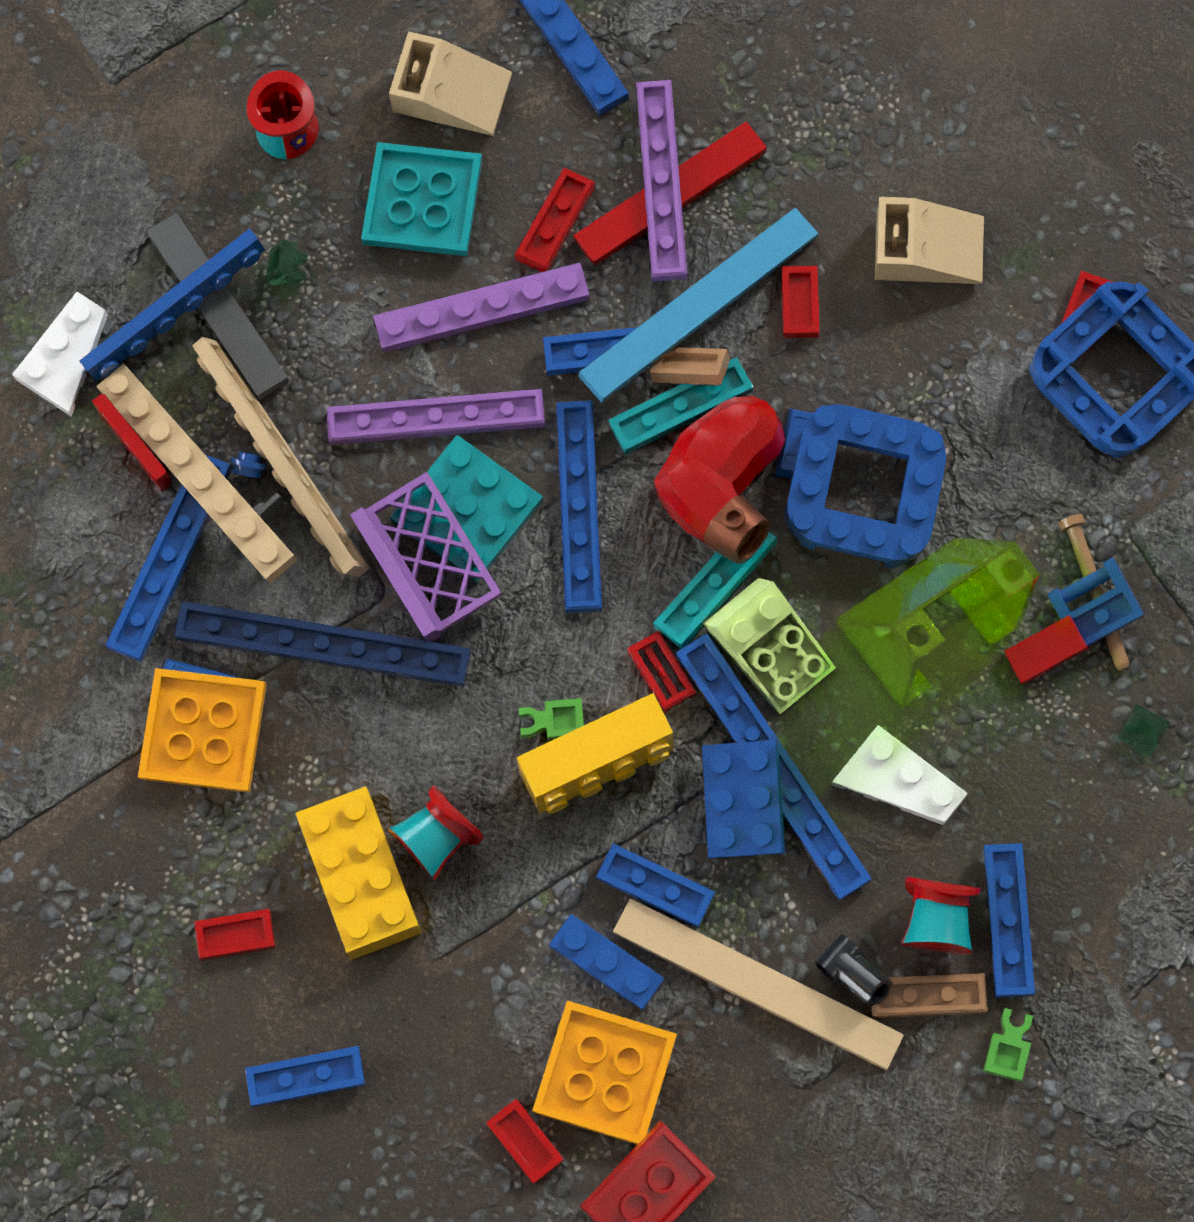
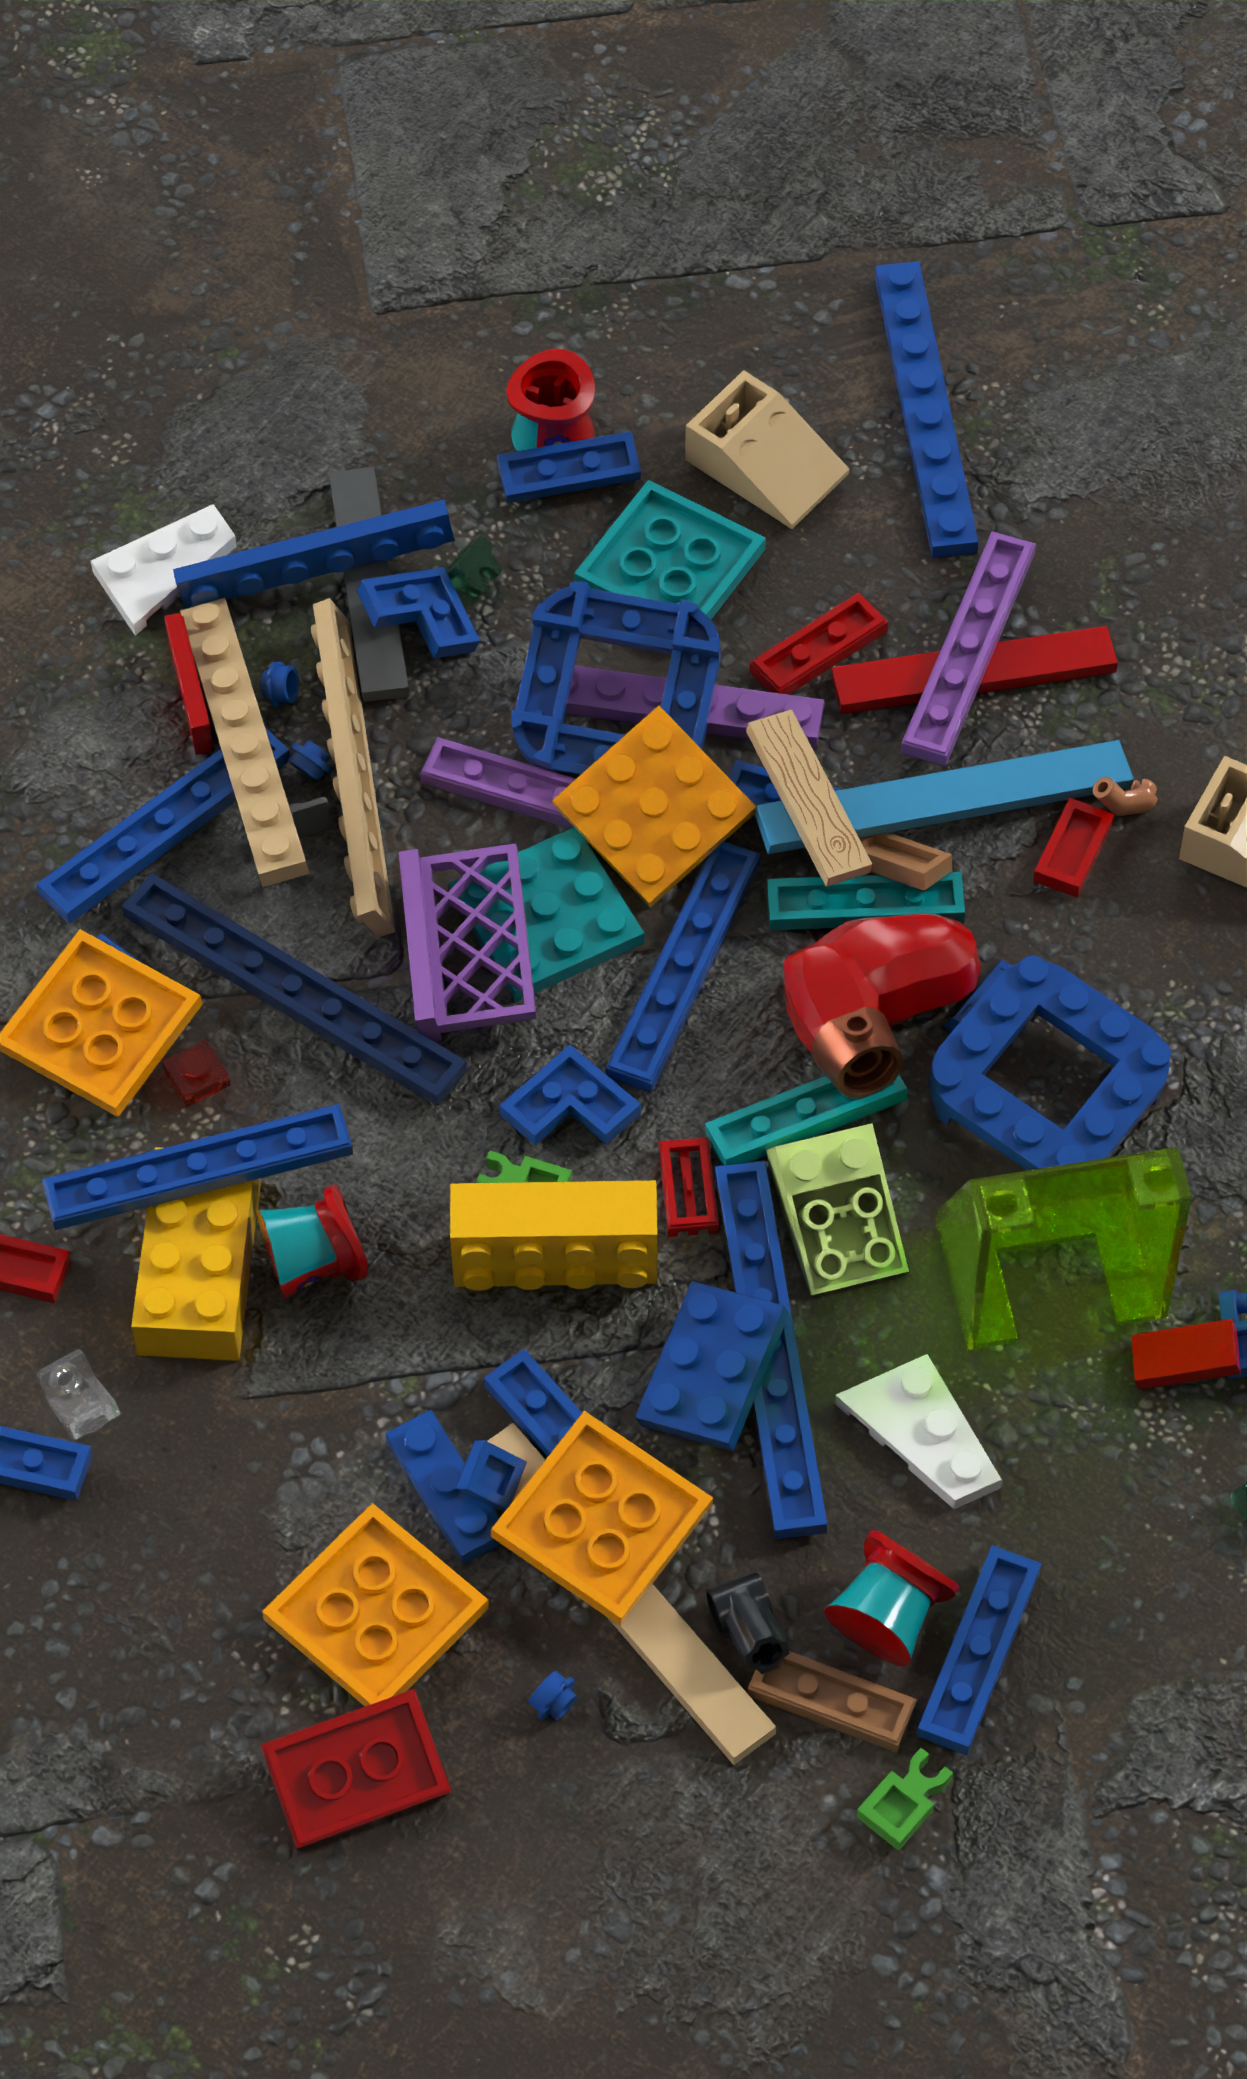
camera: 20 degrees right, 15 degrees down
red tile [486,1099,564,1185] -> none
none -> clear bracket [36,1349,121,1440]
none -> blue tile [42,1104,353,1231]
none -> clear red plate [162,1039,231,1107]
none -> blue plate [260,662,299,708]
none -> blue plate [357,567,480,658]
none -> blue plate [456,1440,527,1510]
none -> light orange plate [491,1411,713,1626]
none -> blue plate [497,431,641,504]
none -> blue plate [499,1045,641,1146]
none -> blue plate [511,582,721,778]
none -> blue plate [528,1671,577,1721]
none -> light orange plate [552,705,756,908]
none -> tan tile [746,709,872,887]
none -> nougat arm [1093,777,1158,816]

